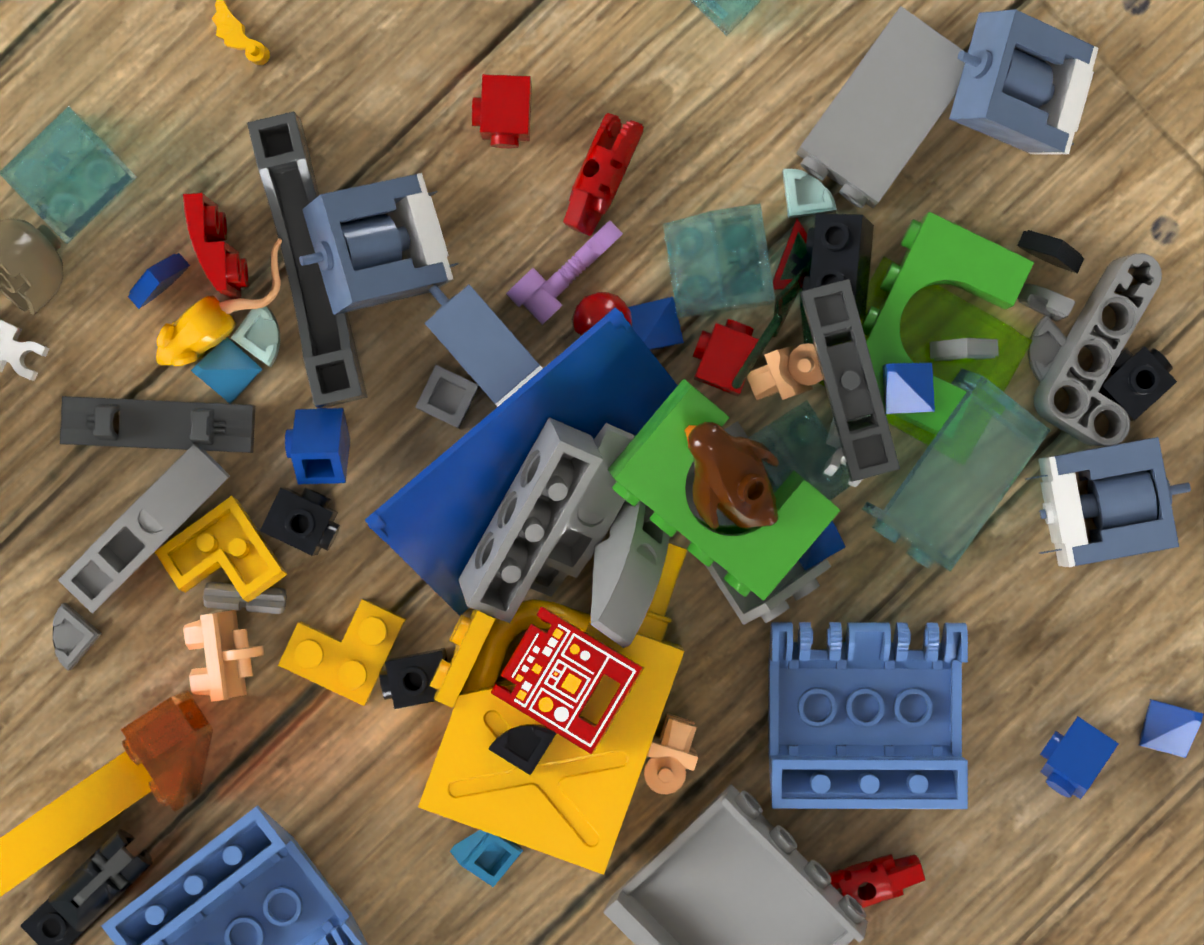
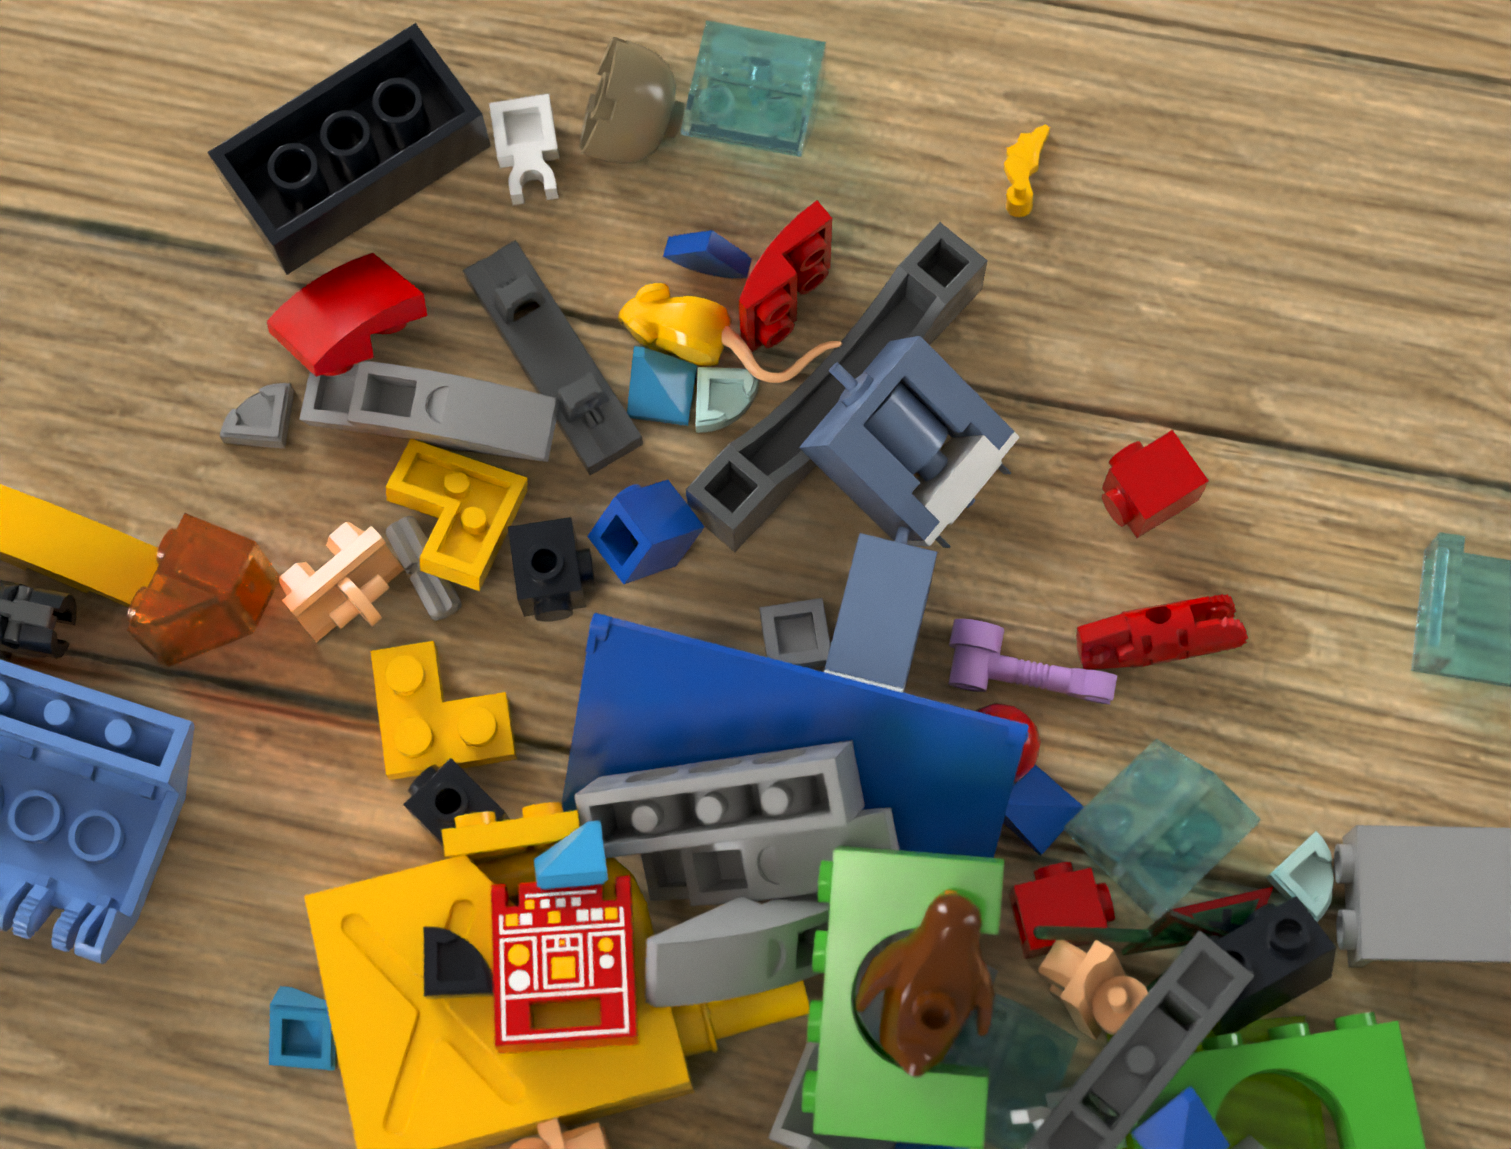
camera: 55 degrees right, 15 degrees down
none -> red slope [266,252,428,377]
none -> dark azure slope [534,821,607,889]

